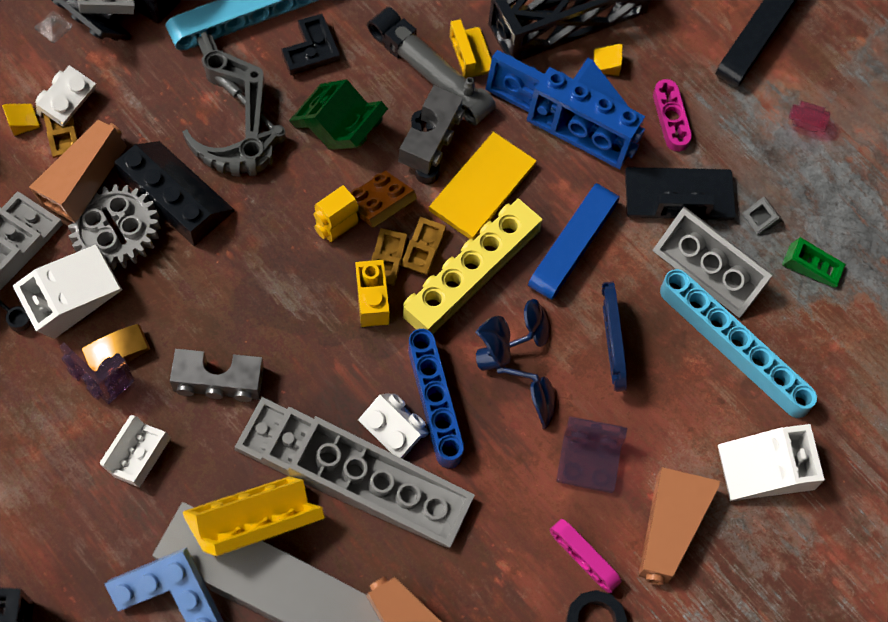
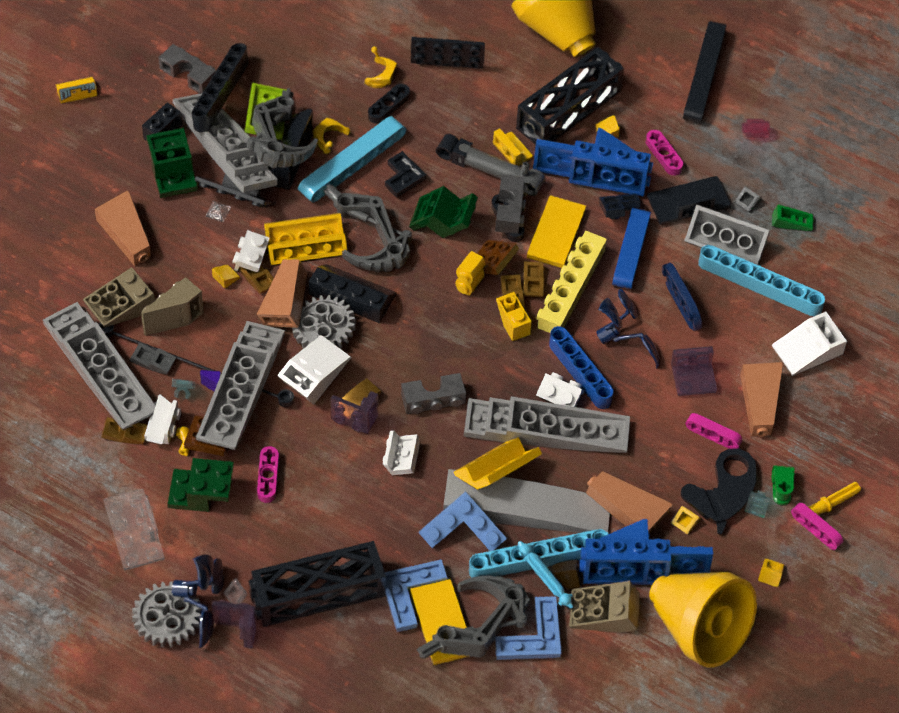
camera: 15 degrees left, 10 degrees down
none -> yellow slope [264,213,347,265]
none -> black plate [599,194,640,219]

